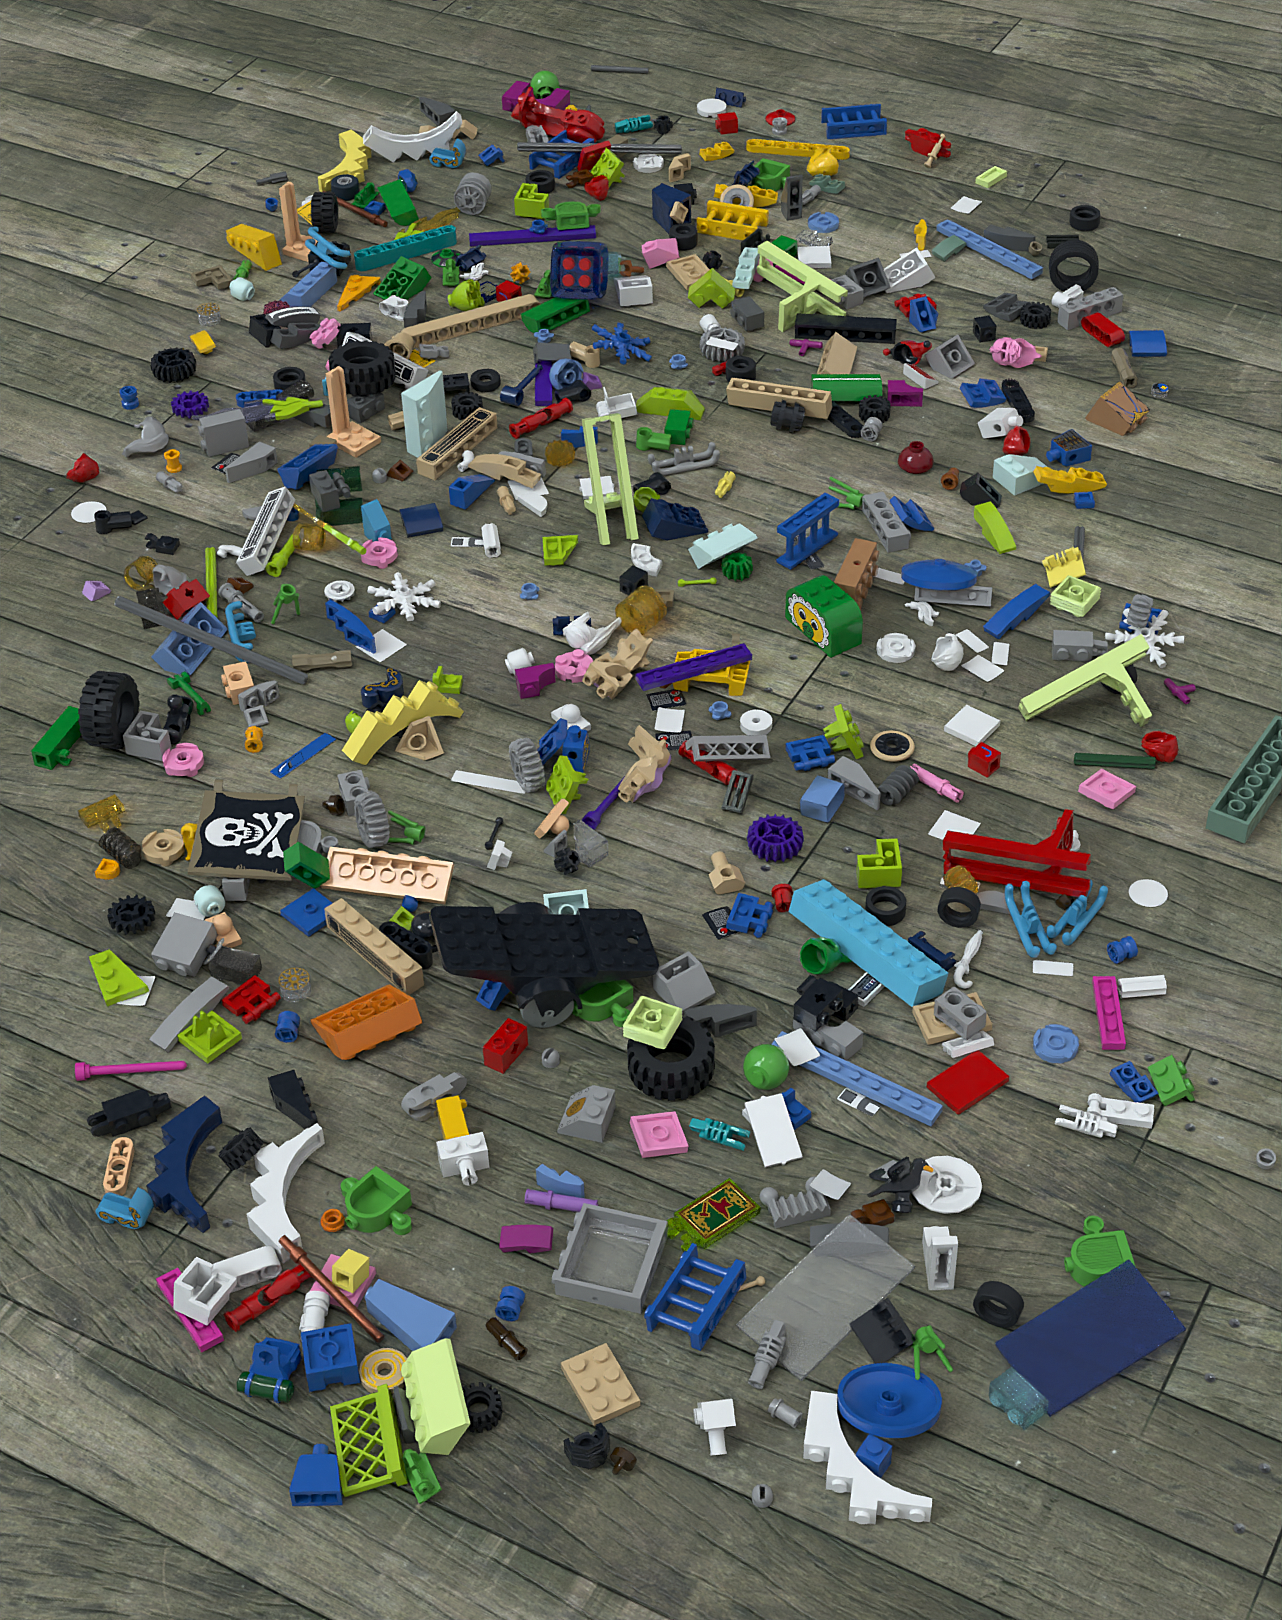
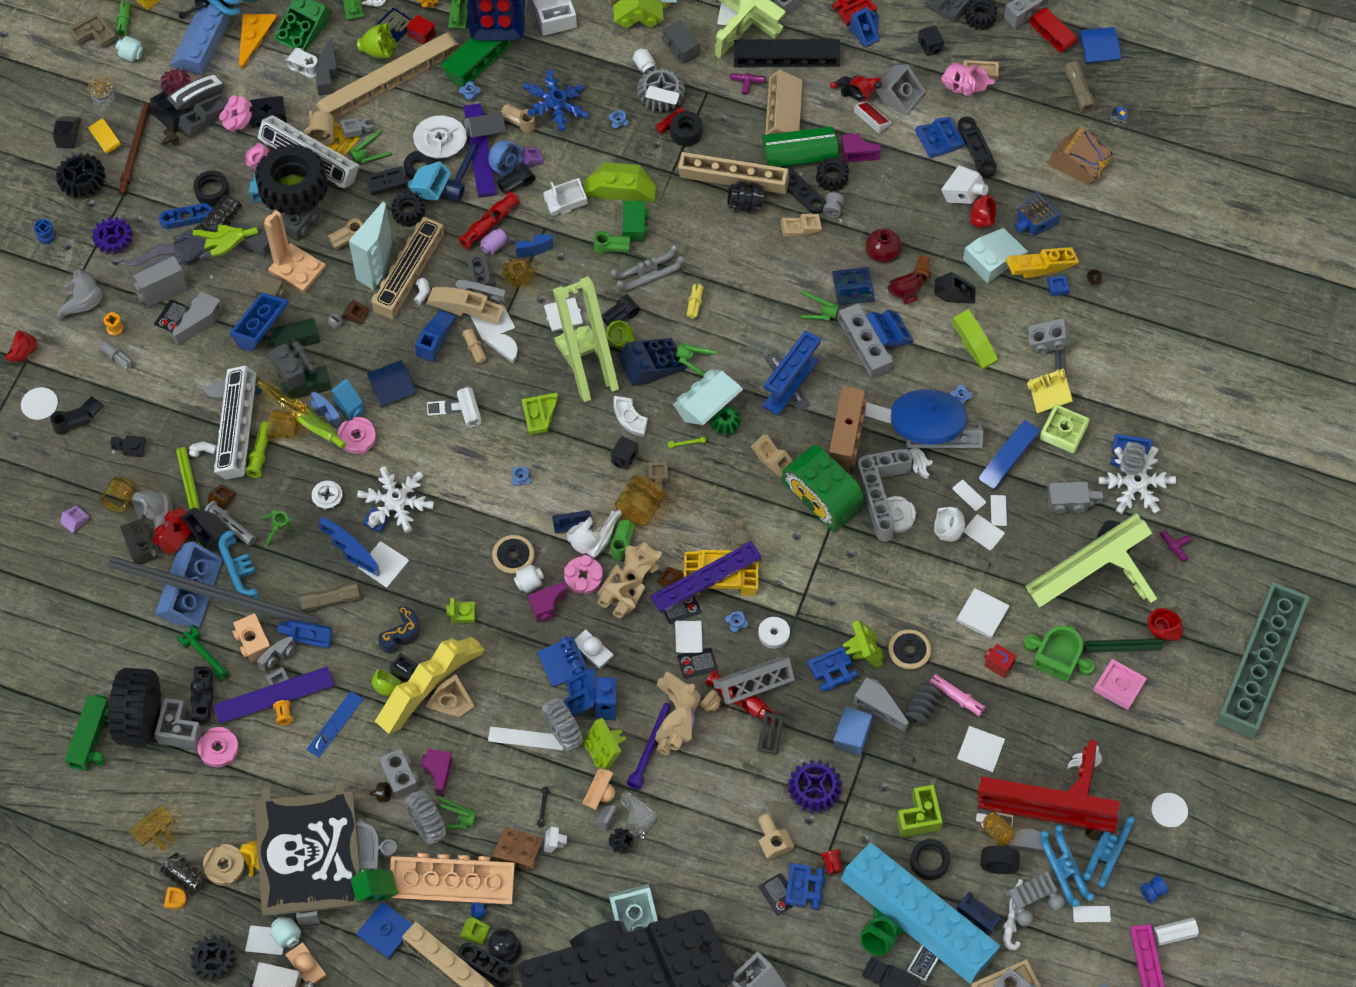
camera: 10 degrees left, 20 degrees up
none -> black slope [53,116,81,149]
none -> copper bar [118,103,150,195]
none -> dark brown tile [161,128,180,146]
none -> black slope [180,507,228,548]
none -> dark purple tile [213,666,334,724]
none -> blue hinge [277,620,333,648]
none -> medium blue slope [310,392,341,428]
none -> bright green plant [349,130,392,164]
none -> medium azure torso [408,162,451,200]
none -> white piece [413,115,467,159]
none -> magenta arch [421,748,453,797]
none -> lavender brick [480,229,508,255]
none -> wheel [492,535,535,574]
none -> medium nougat hinge [492,827,543,871]
none -> blue hinge [537,636,588,687]
none -> bright green piece [610,519,635,561]
none -> bright green plant [676,342,718,377]
none -> tan plate [700,689,721,712]
none -> tan slope [751,434,792,477]
none -> tan slope [780,214,822,237]
none -> clear blue slope [832,267,875,306]
none -> light grey beam [858,449,912,541]
none -> dark red piece [887,272,923,304]
none -> light grey gear [1006,872,1065,927]
none -> bright green piece [1023,625,1095,682]
none -> light grey brick [1029,318,1071,354]
none -> dark brown hinge [1087,269,1102,285]

